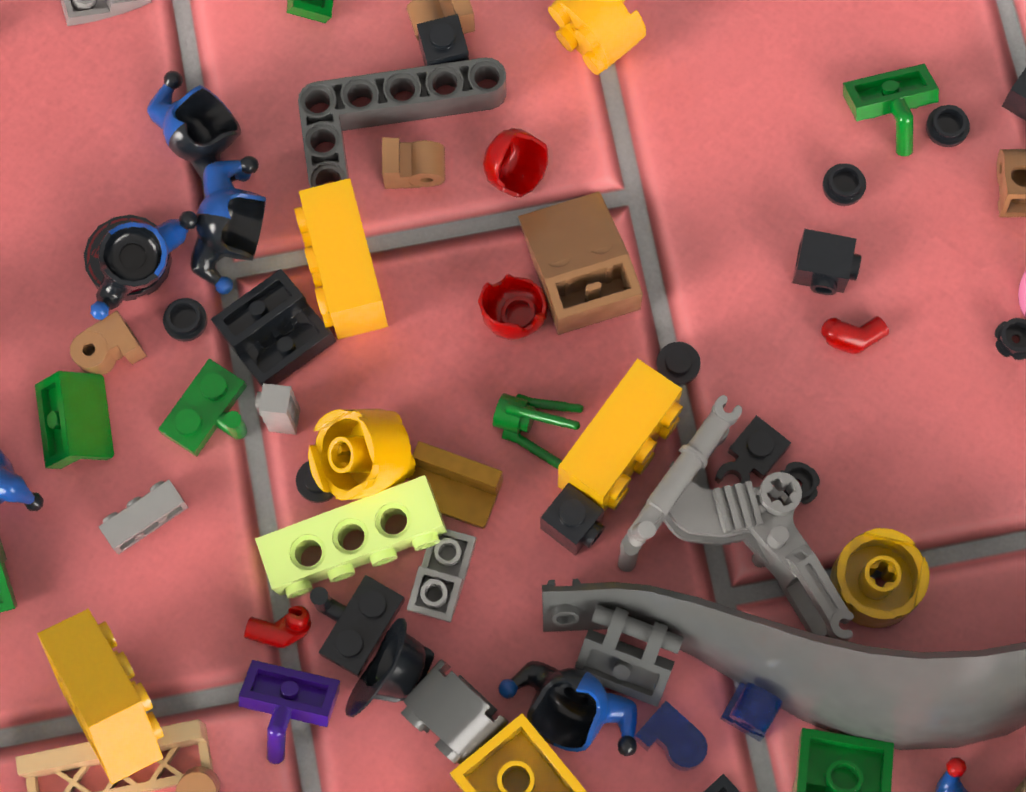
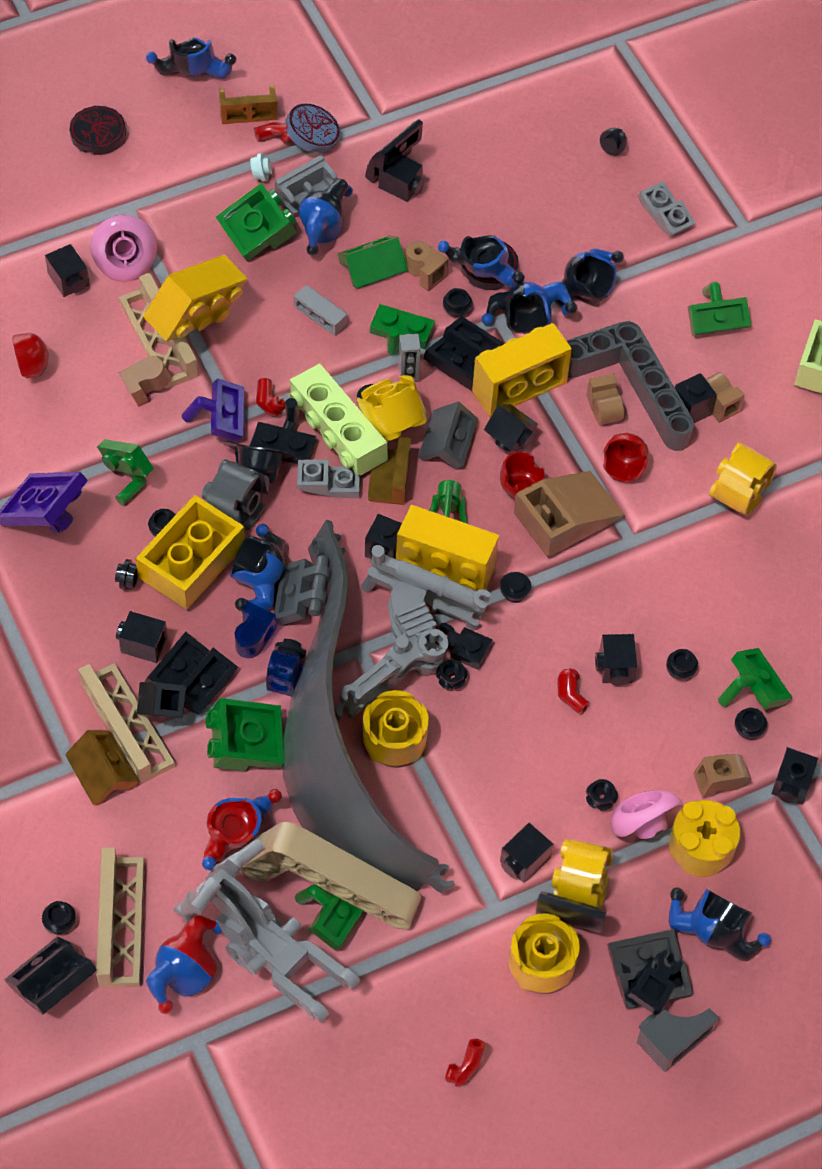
camera: 70 degrees right, 15 degrees down
none -> black plate [274,639,306,665]
none -> dark grey panel [418,401,478,469]
none -> black brick [484,404,538,451]

